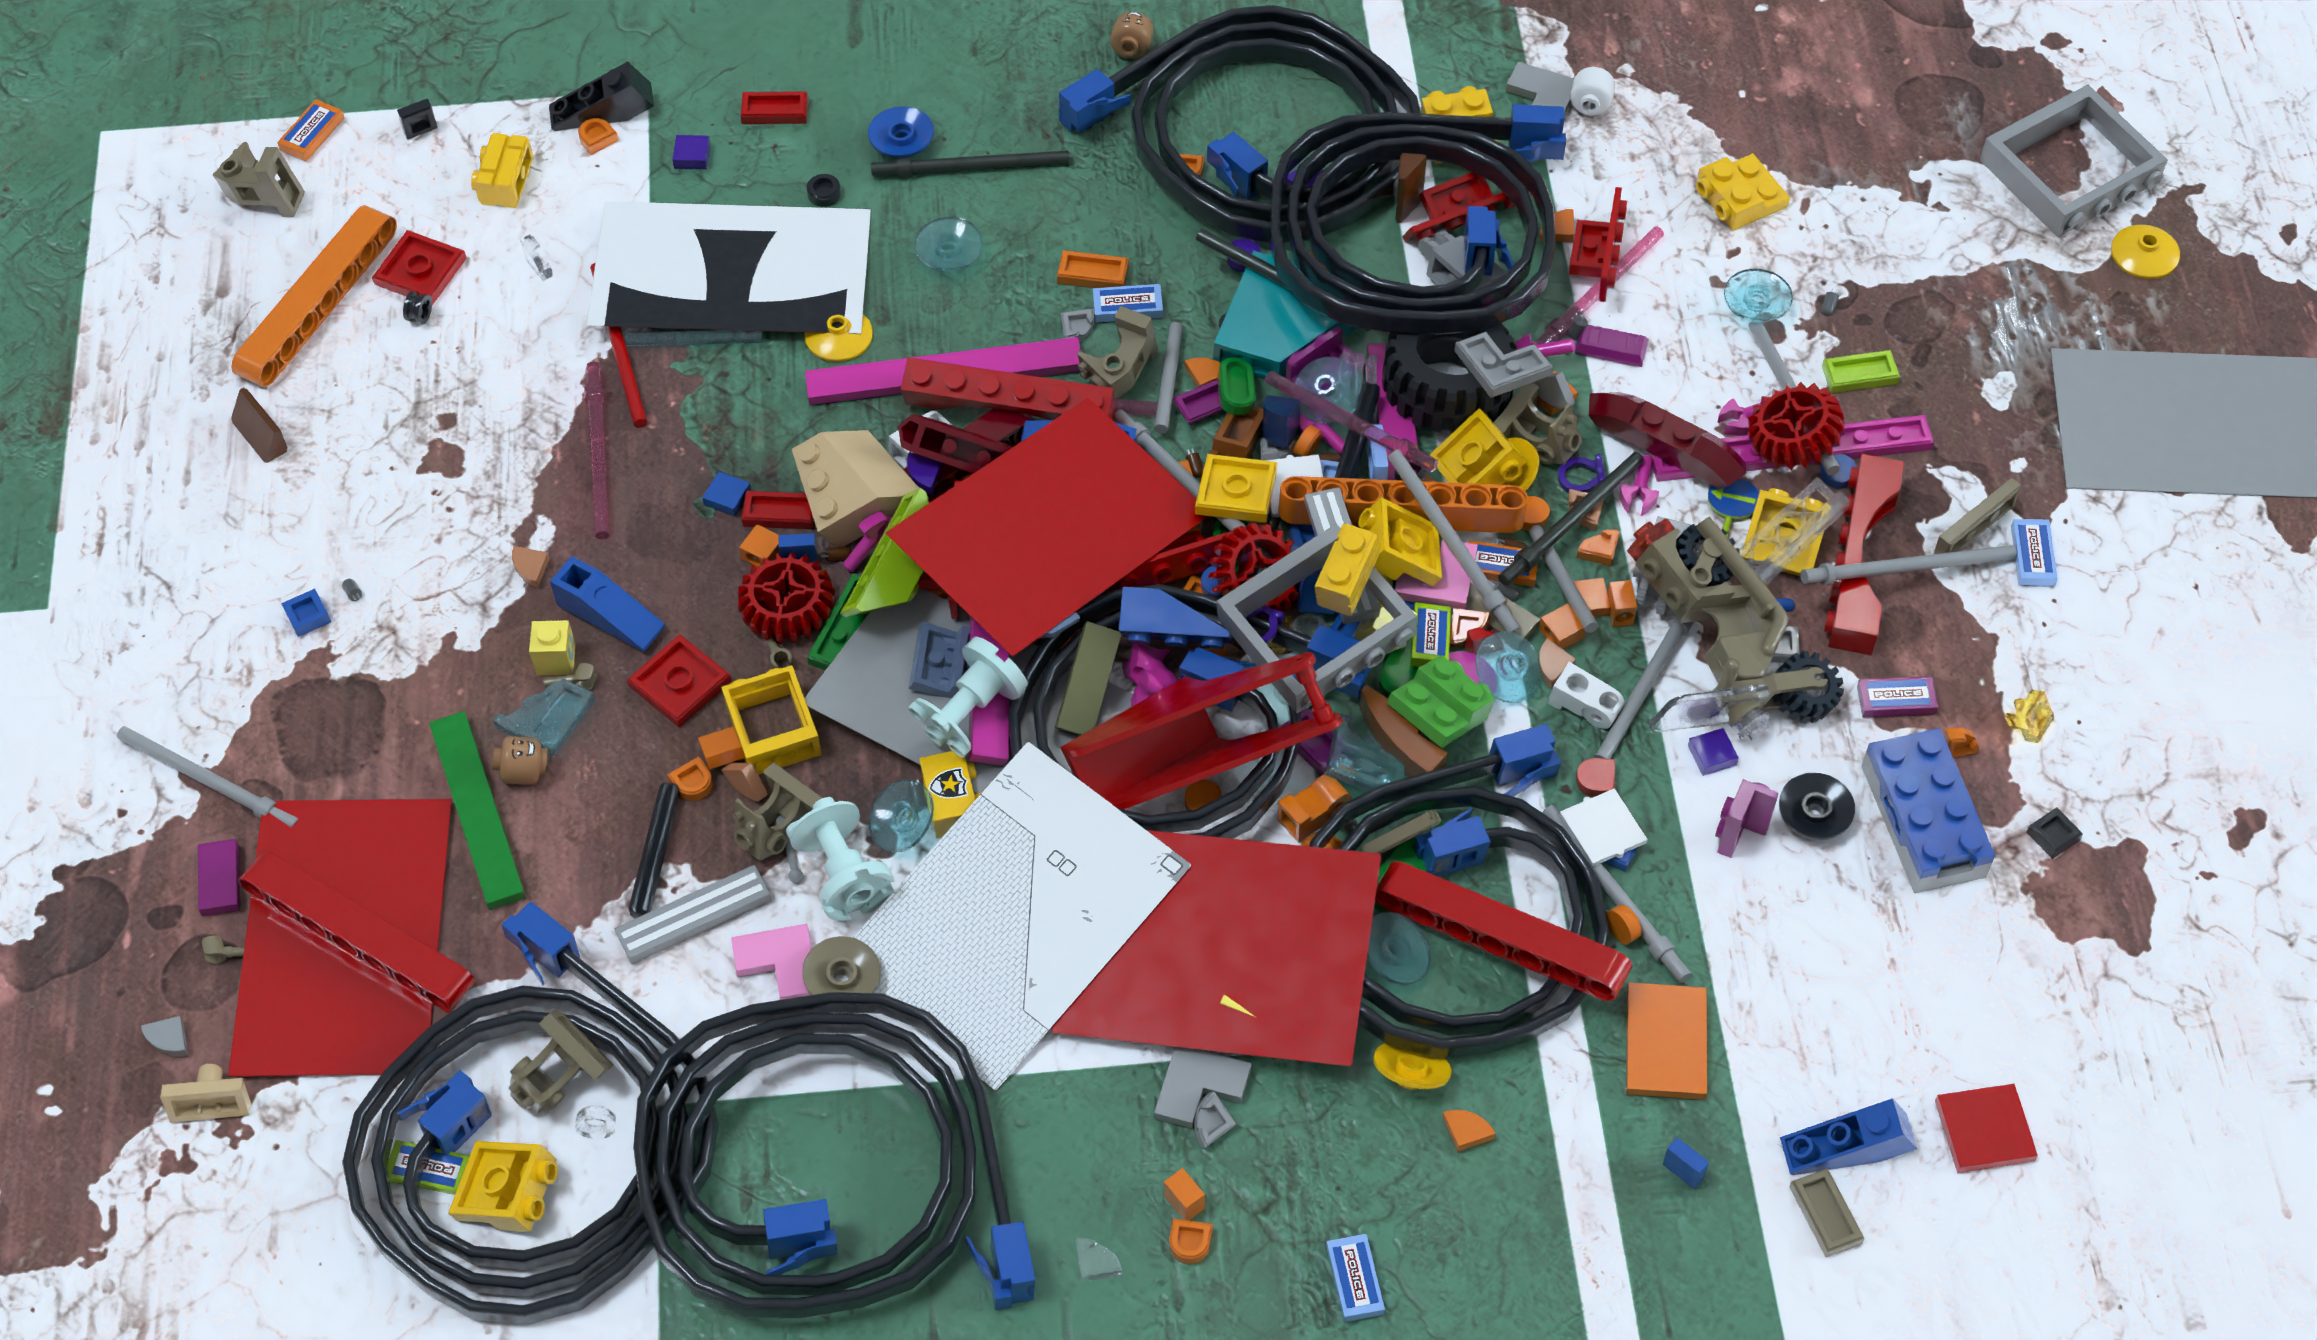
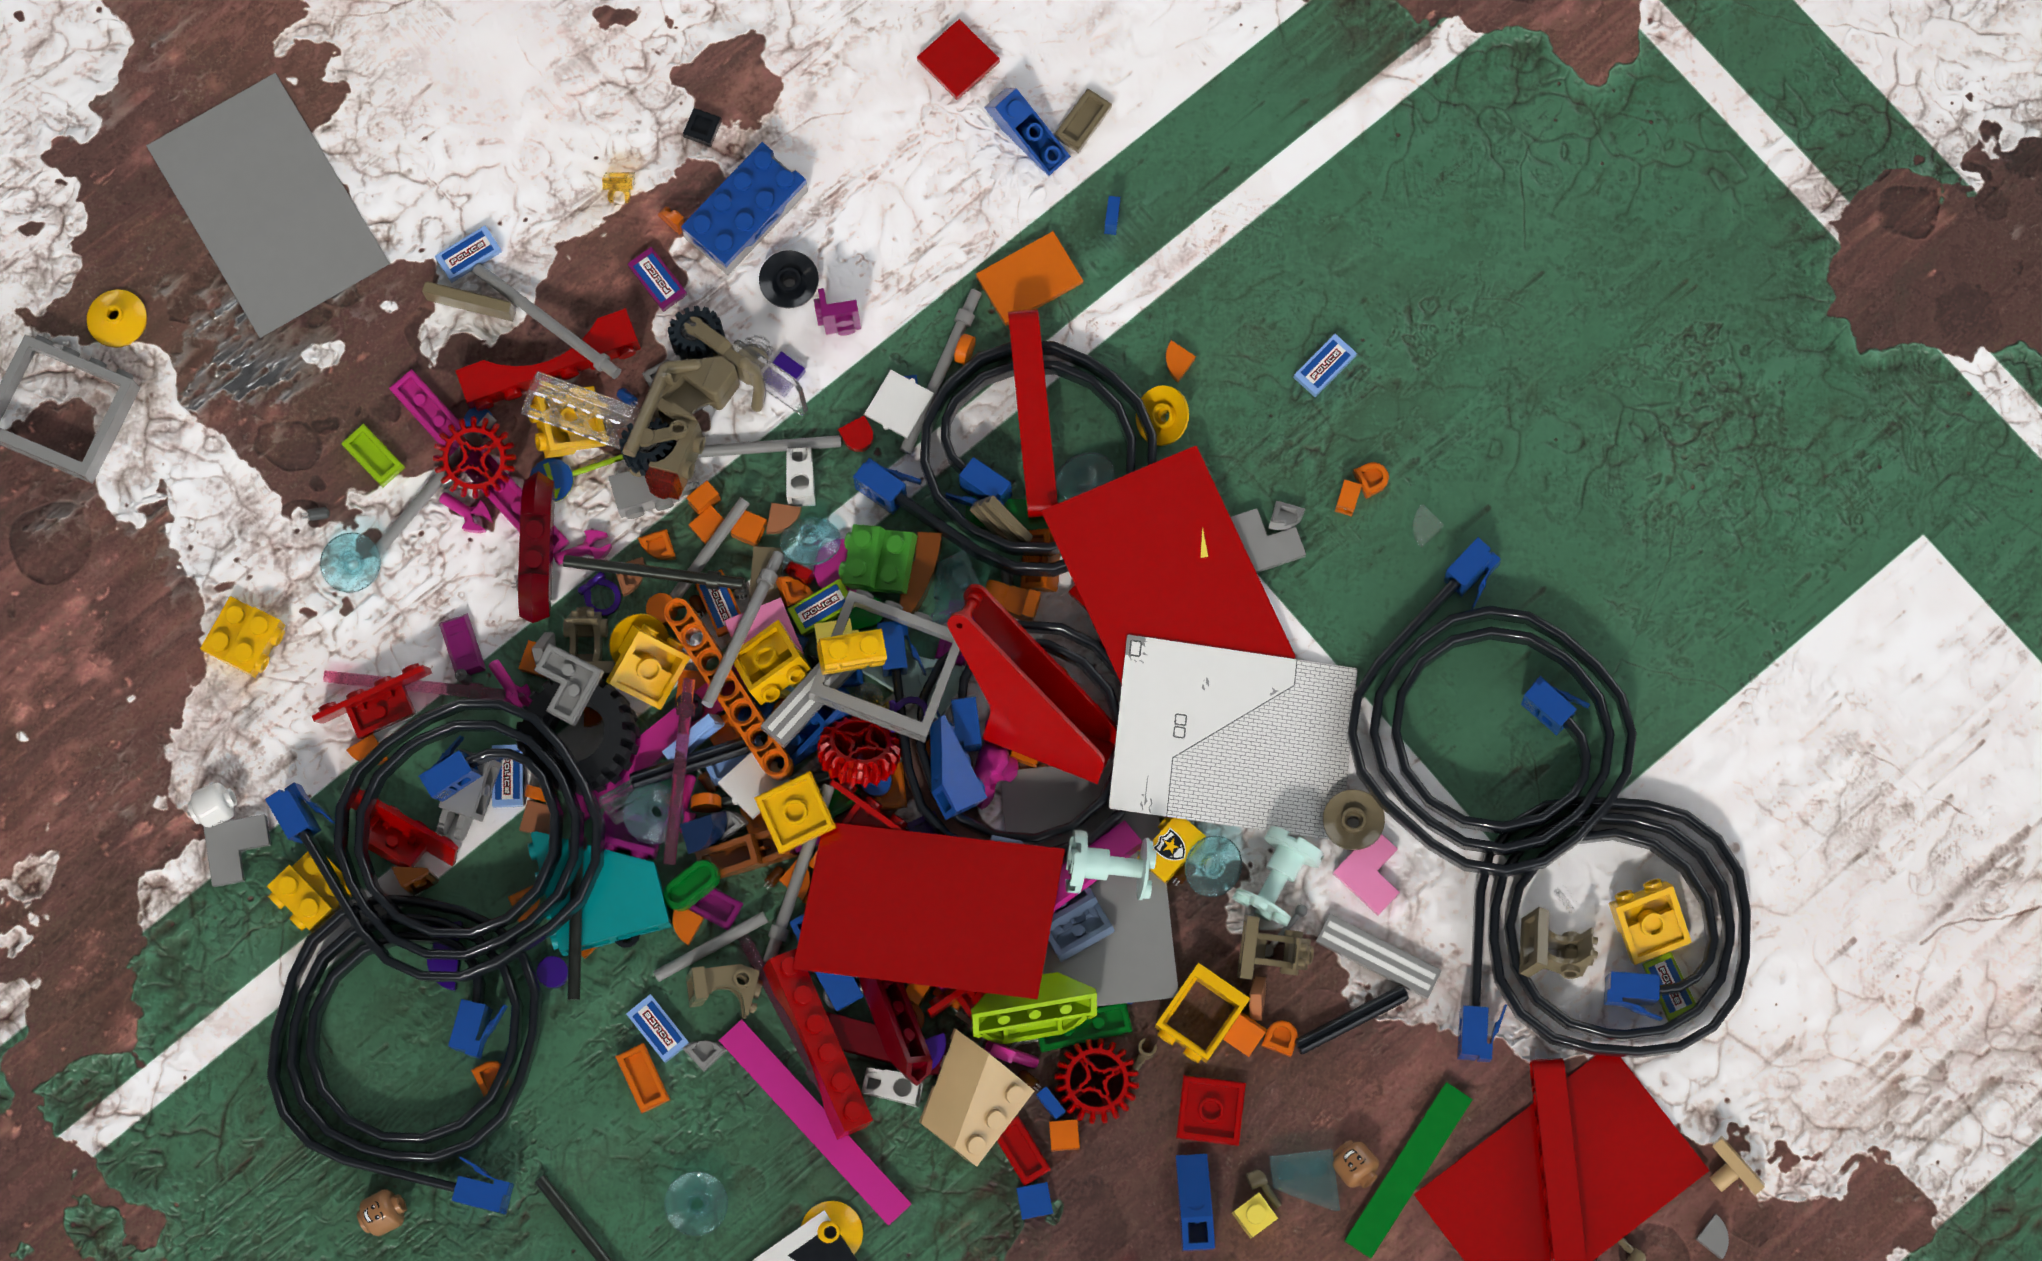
camera: 125 degrees left, 20 degrees up
olive tile [1055,621,1121,736] -> none

